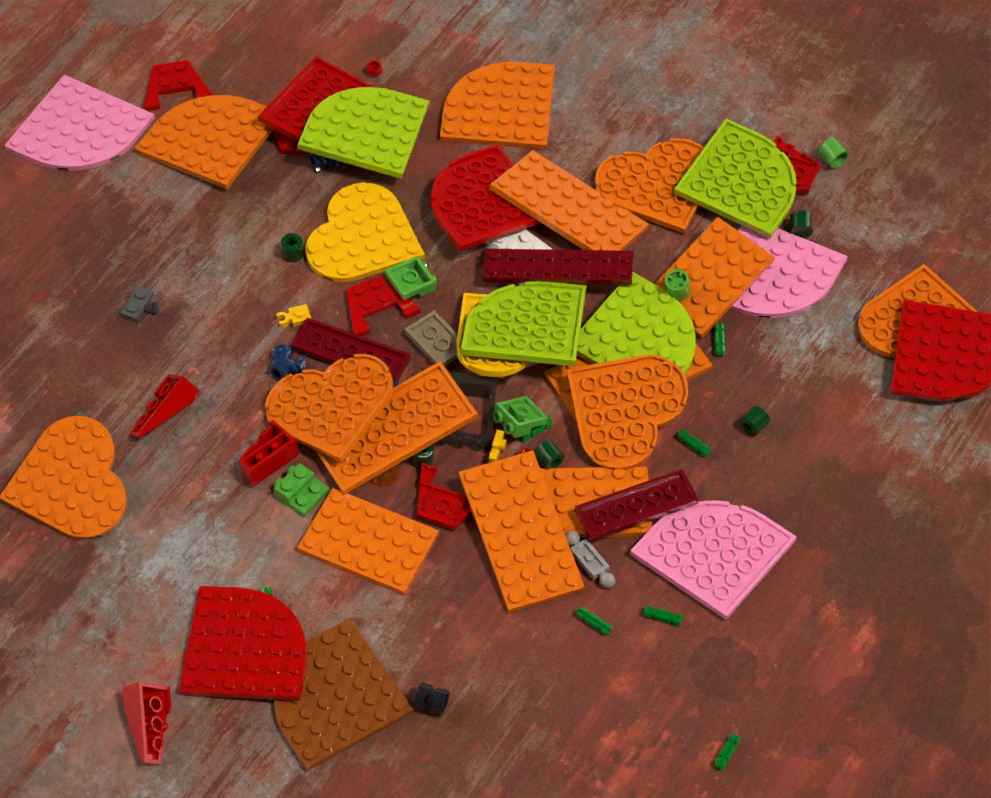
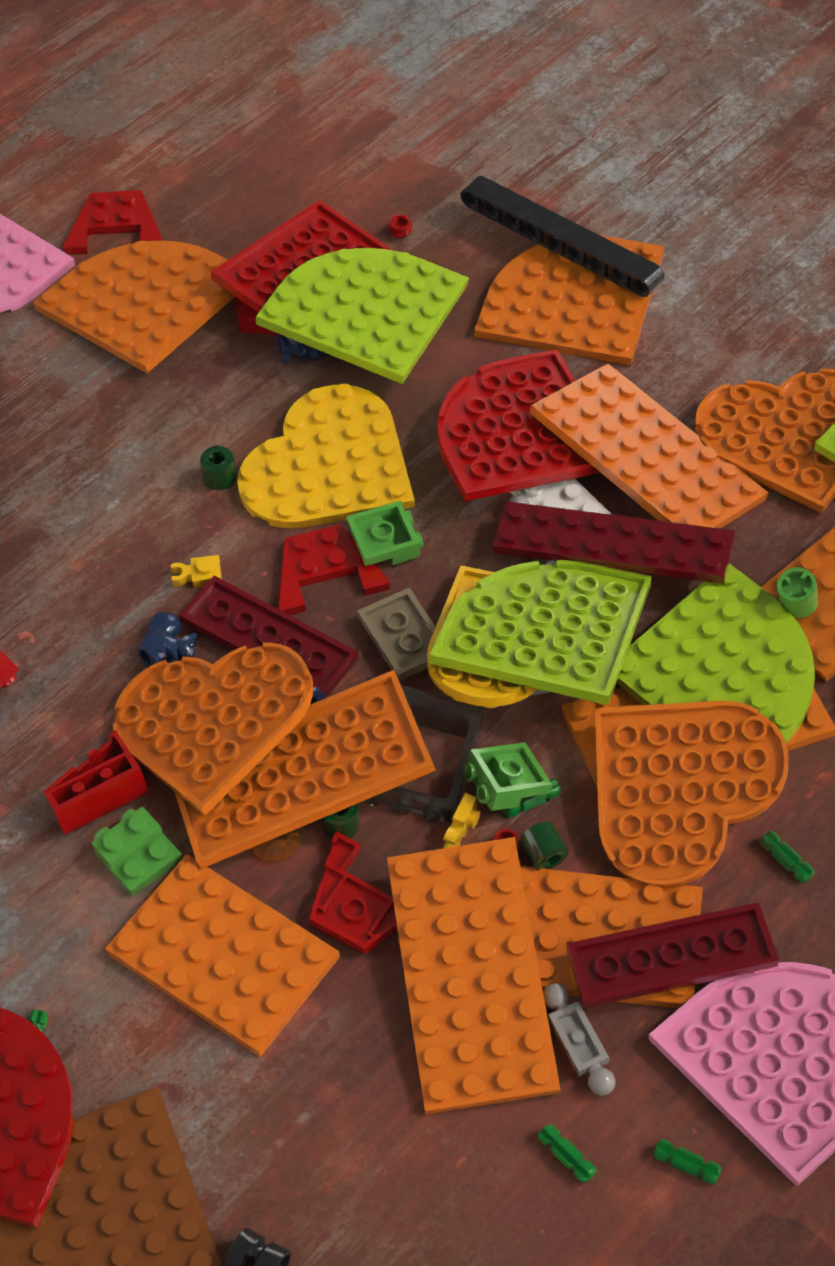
camera: 15 degrees right, 0 degrees up
none -> black beam [460,176,665,297]

